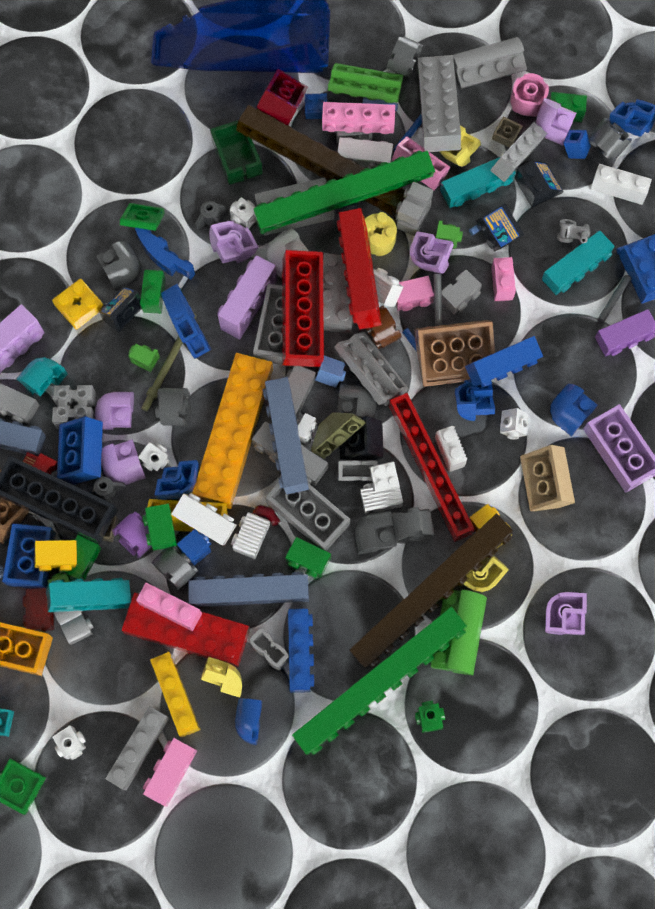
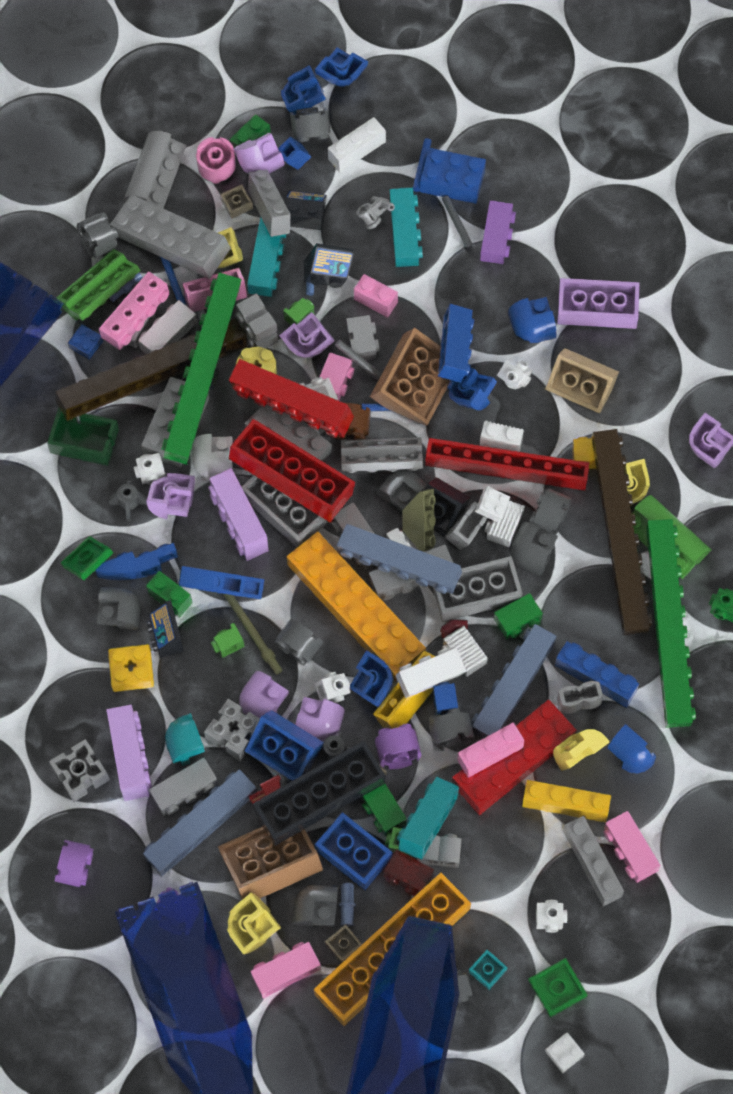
camera: 55 degrees left, 5 degrees down
yellow brick [34,540,77,571] -> none
green brick [142,503,177,551] -> none
dark red brick [256,69,308,125] -> none
medium blue brick [315,356,346,388] -> none

